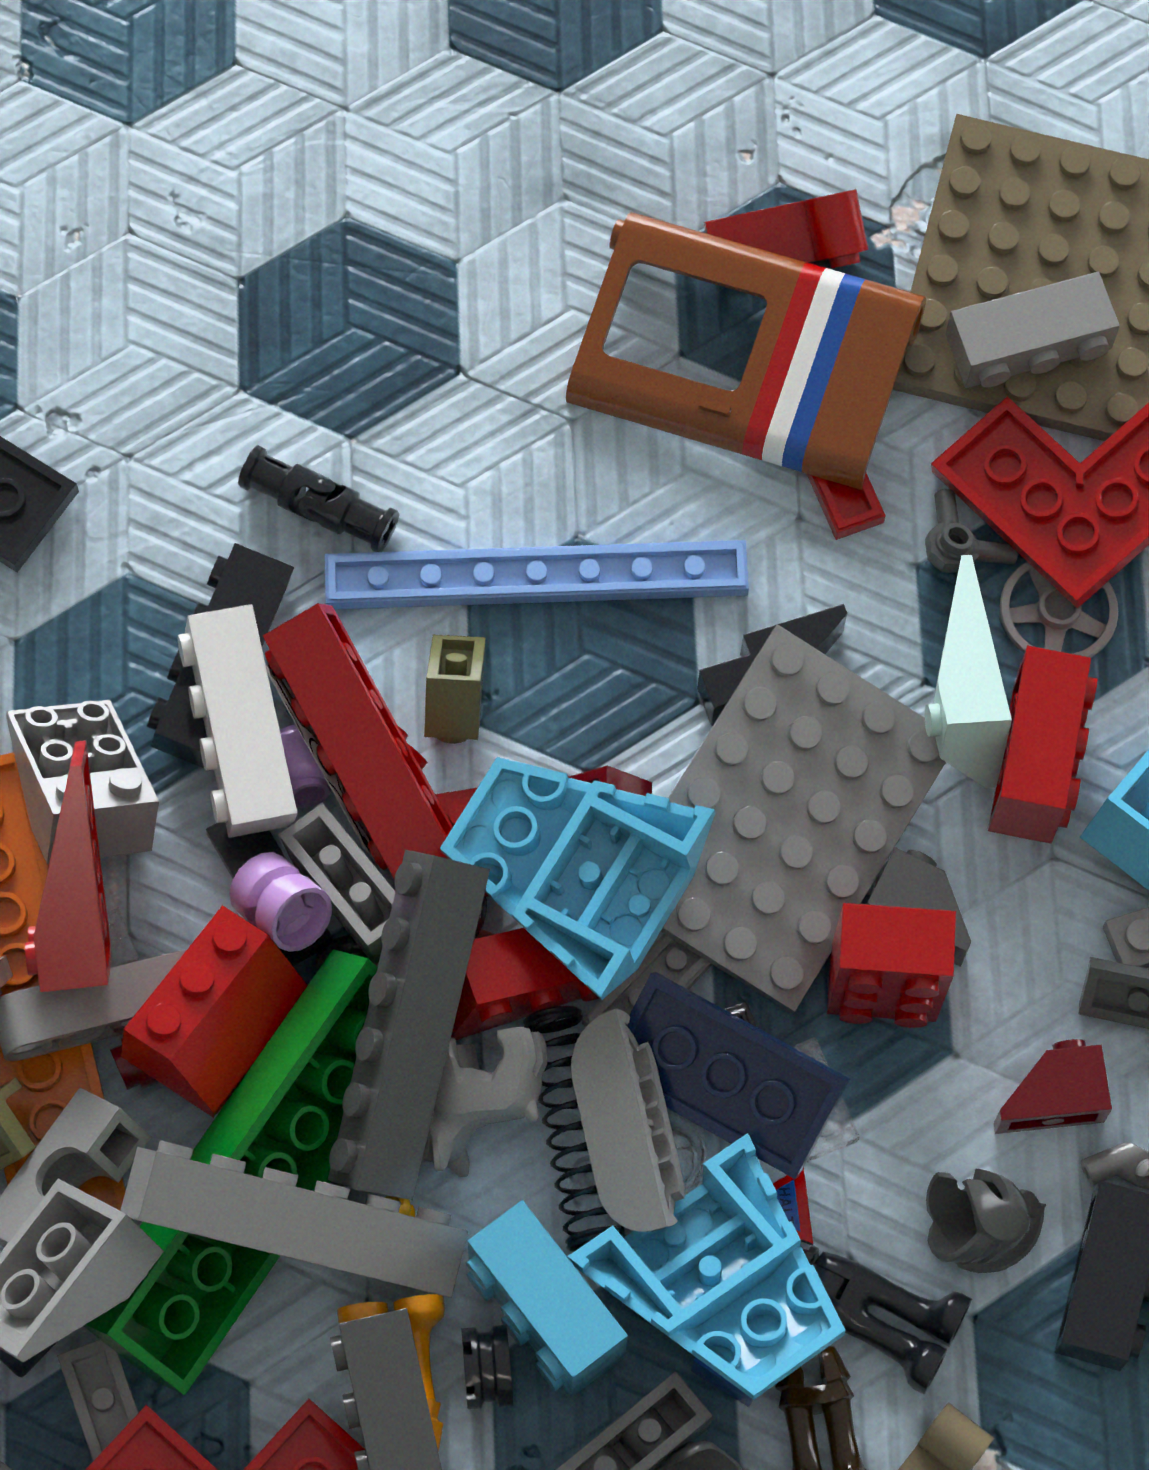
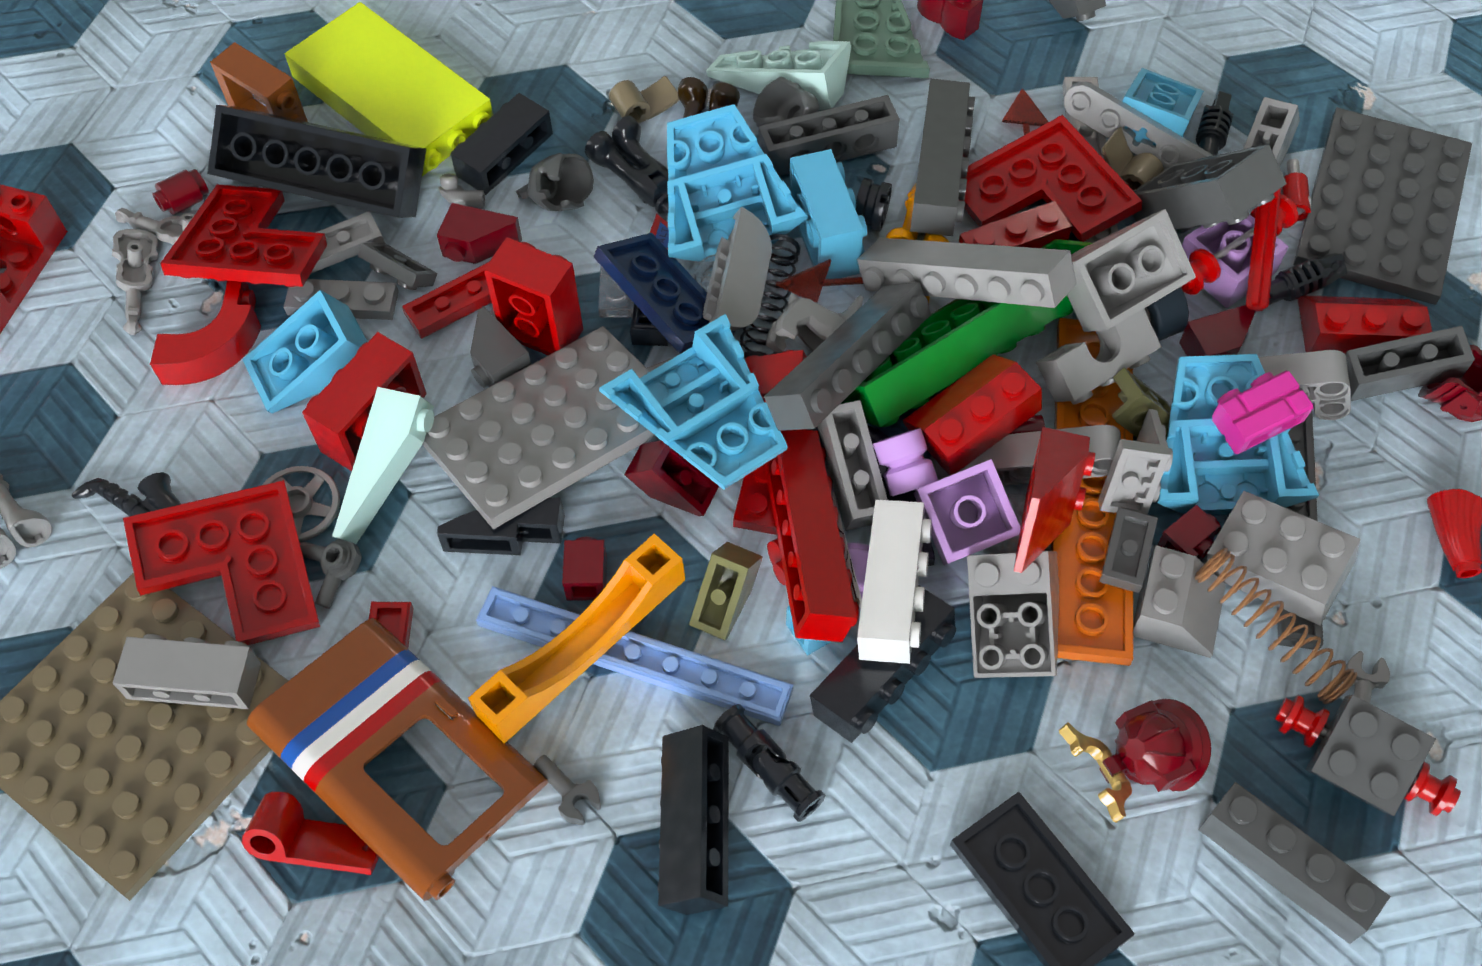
camera: 155 degrees left, 10 degrees down
none -> red plate [402,262,492,339]
none -> light orange arch [468,534,685,744]
none -> dark grey bar [534,755,601,825]
none -> dark red brick [562,537,608,601]
none -> black brick [658,725,729,915]
none -> clear red piece [775,259,864,303]
none -> lavender brick [914,459,1020,565]
none -> red arch [958,201,1072,248]

